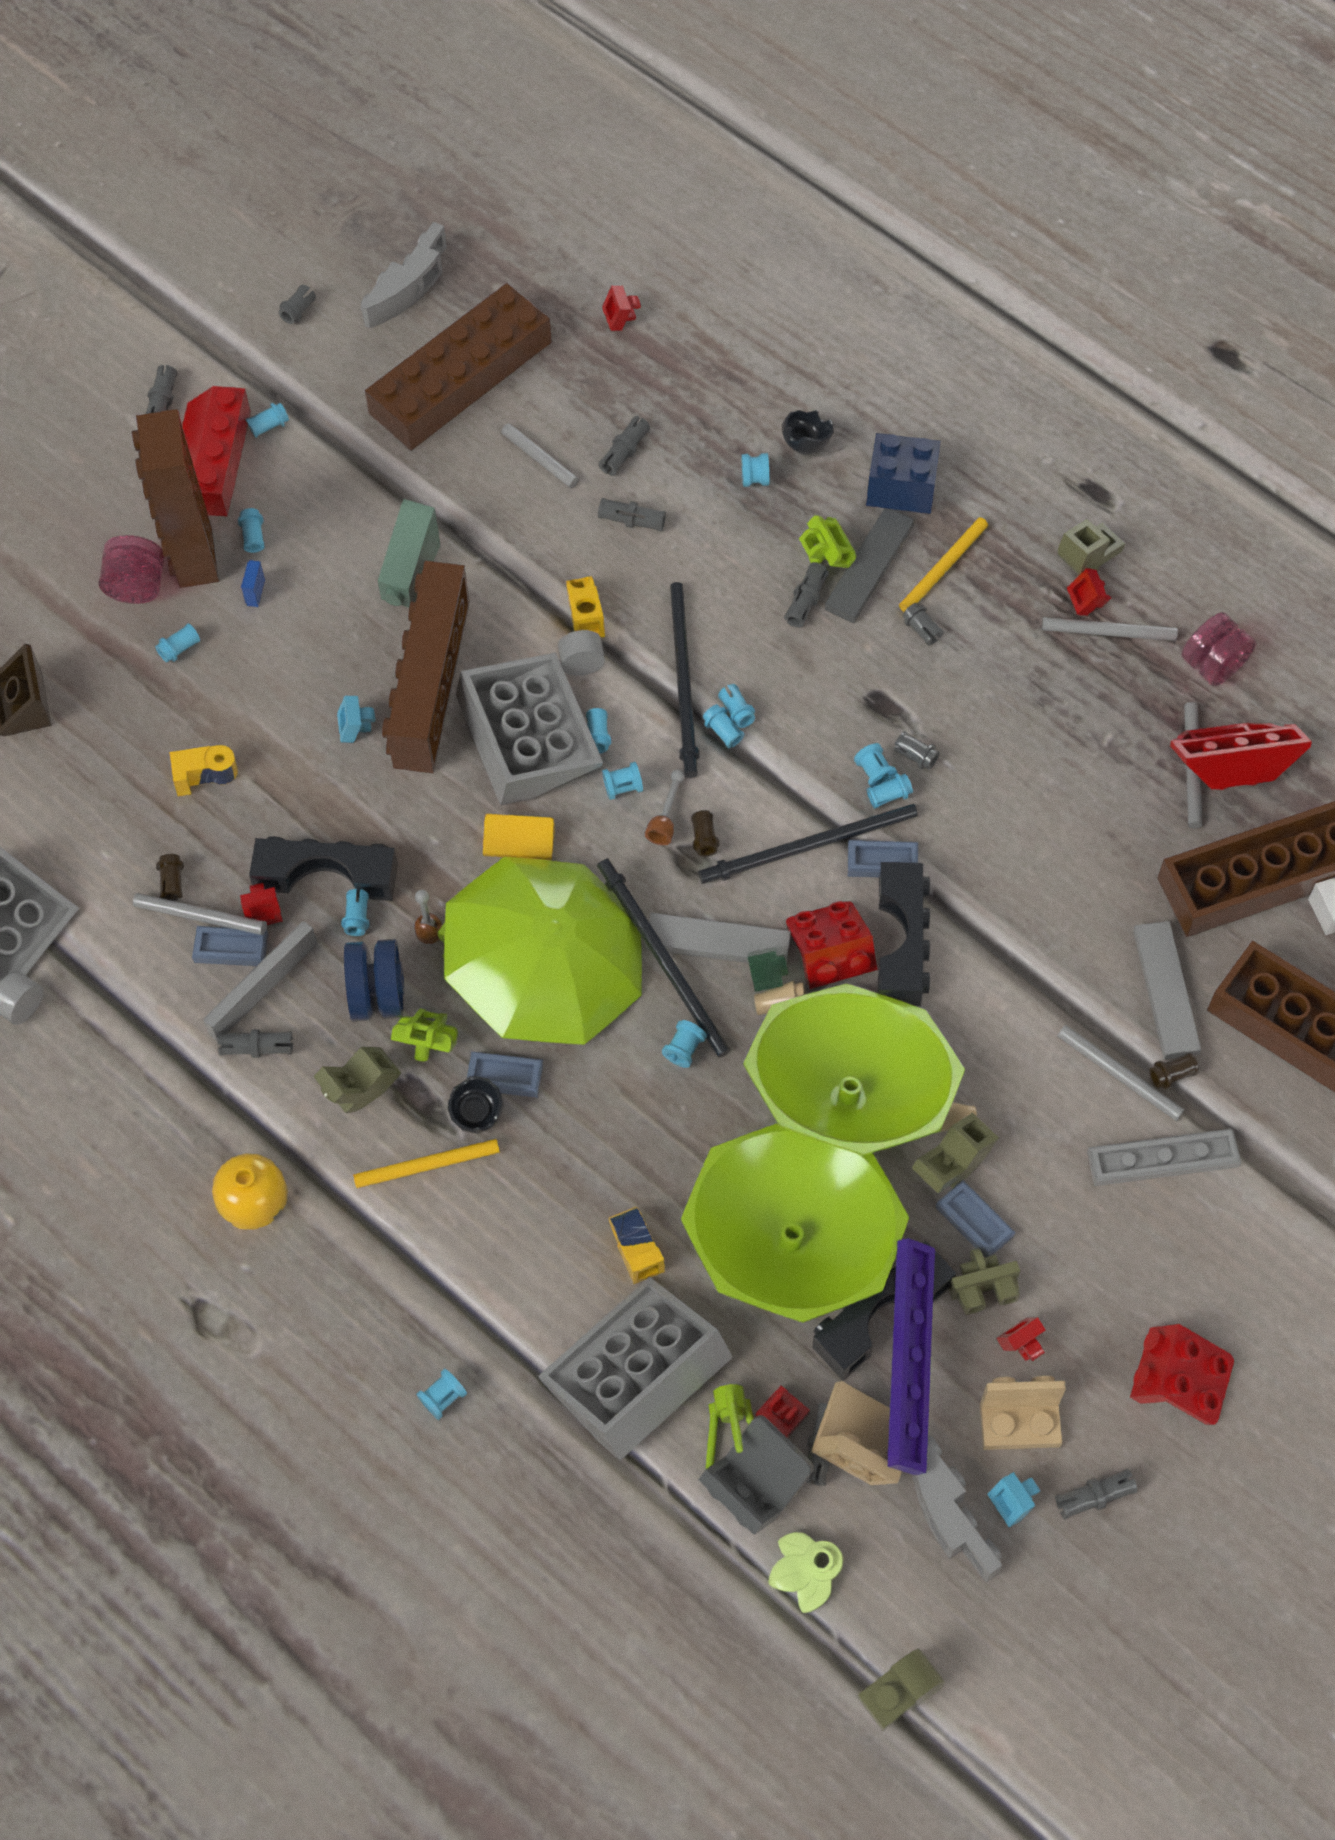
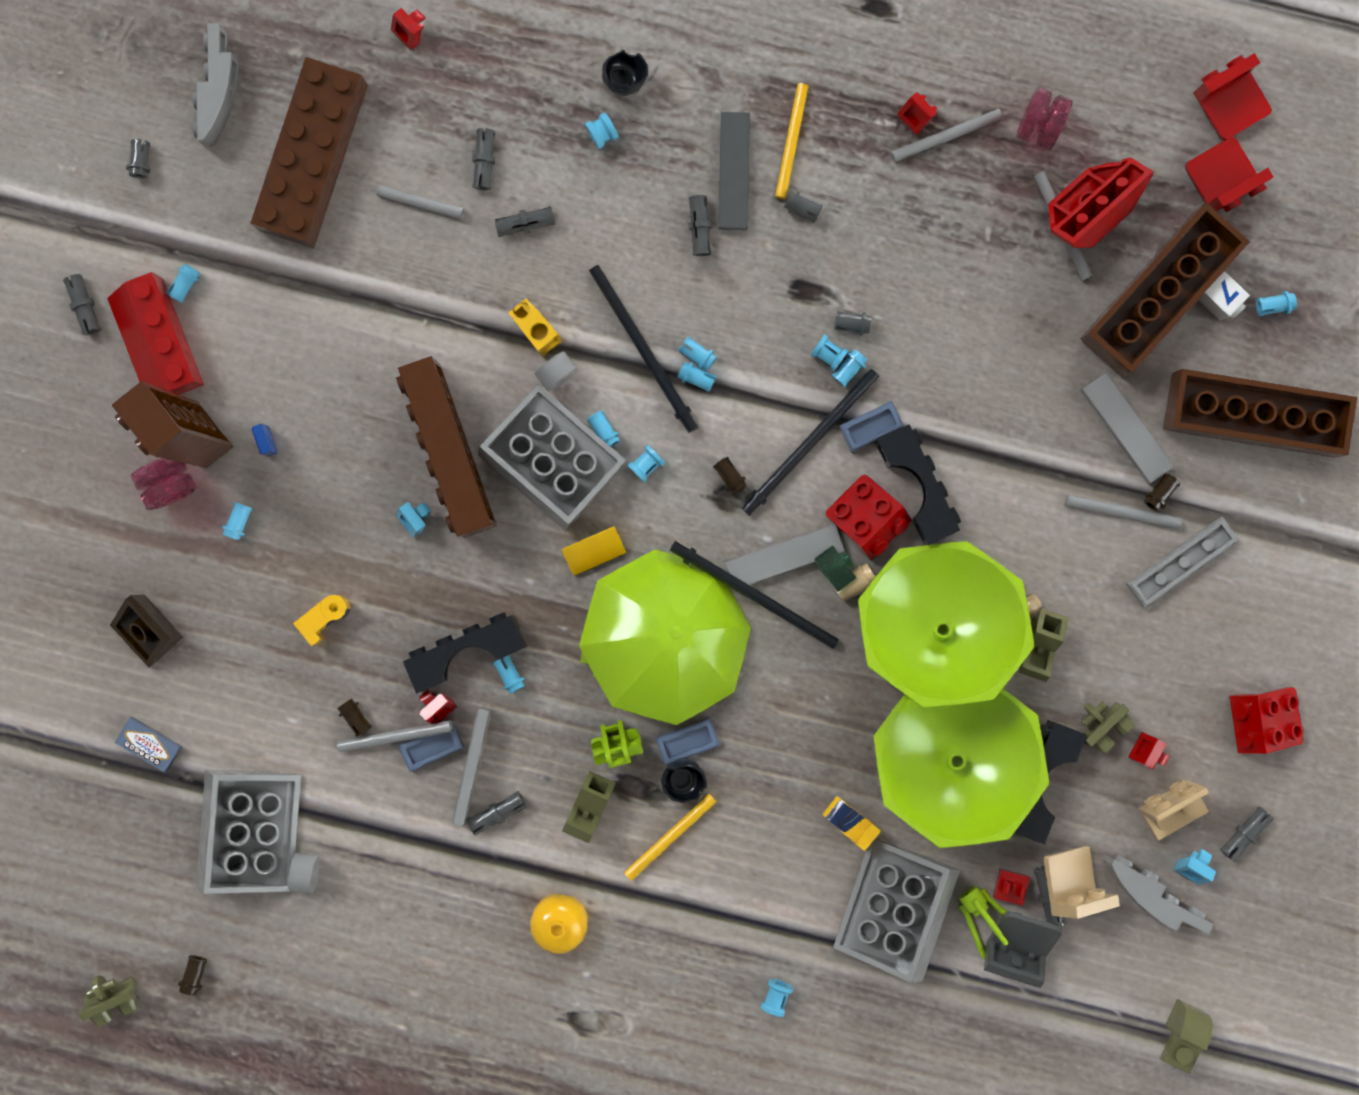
camera: 30 degrees left, 25 degrees up
medium azure pin [237,508,265,553] -> none
dark blue wheel [344,939,405,1022] -> none
sand green slope [378,499,441,607] -> none
dark orange hinge [414,890,443,944] -> none
dark orange hinge [645,769,685,845] -> none
medium azure bush [662,1020,707,1068] -> none
yellowish green plate [768,1532,844,1613] -> none
lime piece [799,515,856,568] -> none
dark blue brick [866,433,941,514] -> none
dark purple plate [887,1238,935,1475] -> none
sand blue tile [935,1180,1015,1257] -> none
olive brick [1057,519,1126,575] -> none

